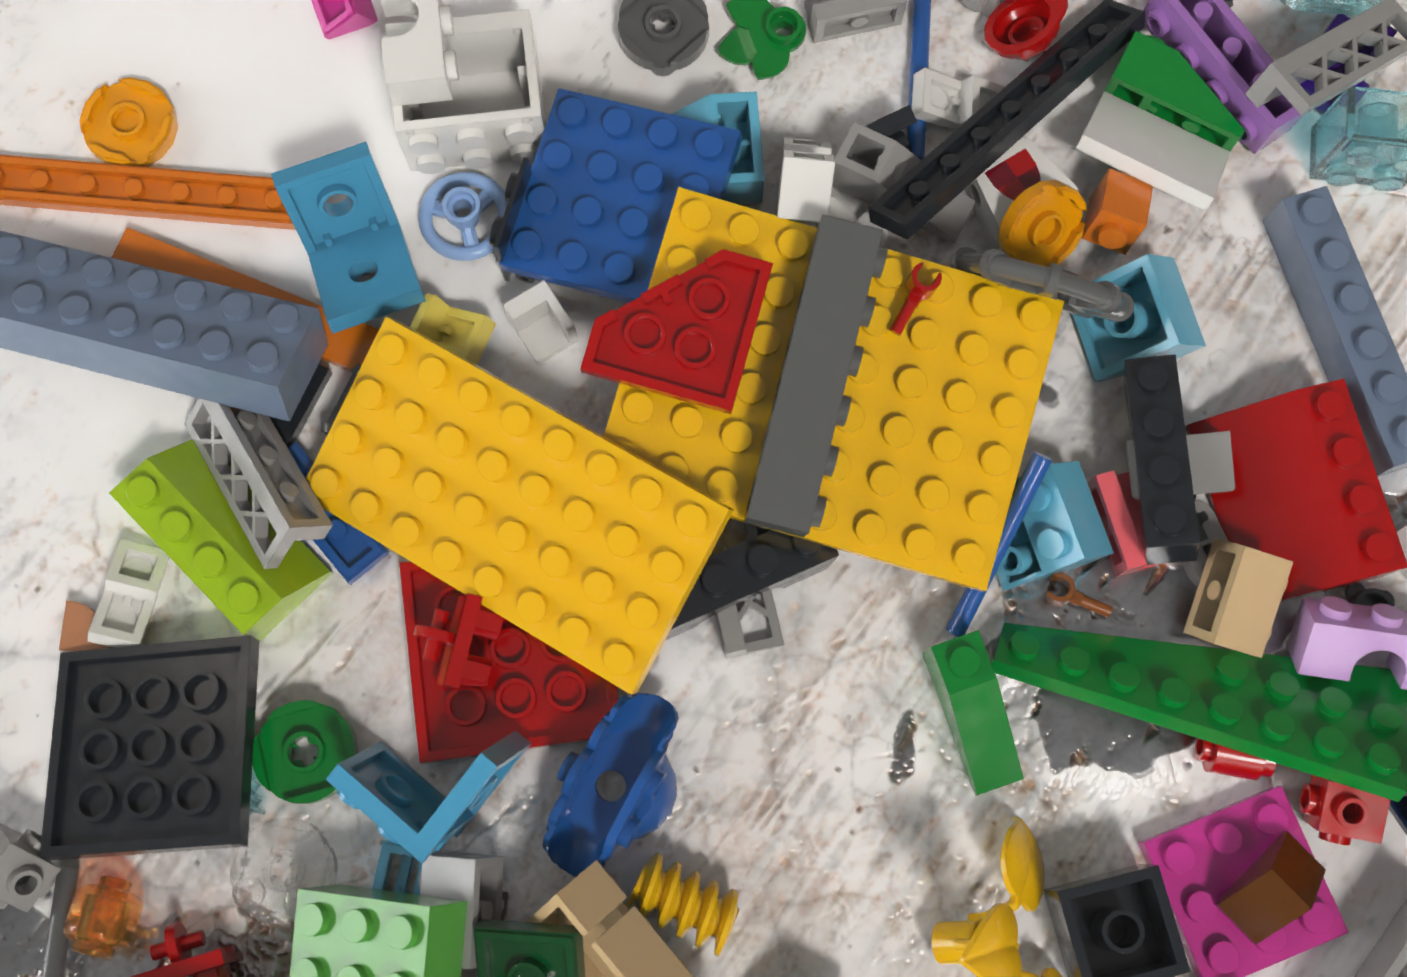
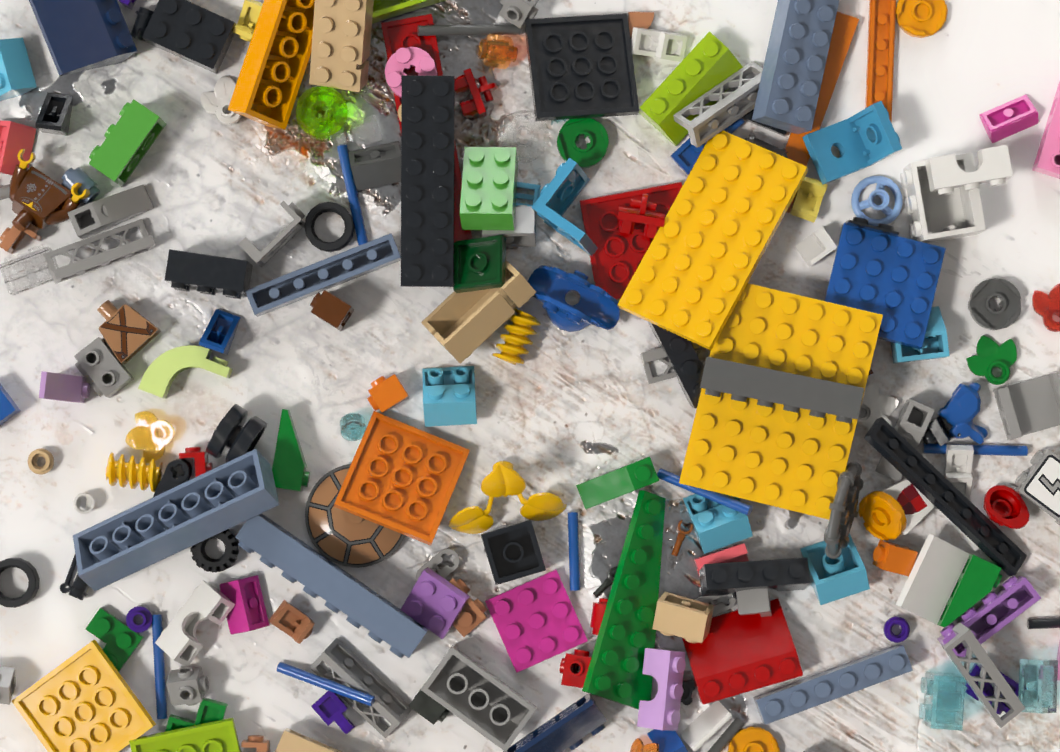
camera: 85 degrees right, 10 degrees up
red plate [580,249,773,414] -> none
white arch [777,137,835,227] -> none
red hand [889,263,942,336] -> none
reddish brown slope [1214,831,1326,944] -> none
none -> blue bar [567,512,580,591]
none -> pearl dark grey hand [593,566,617,598]
none -> dark purple plate [883,616,910,643]
none -> blue animal [937,382,988,444]

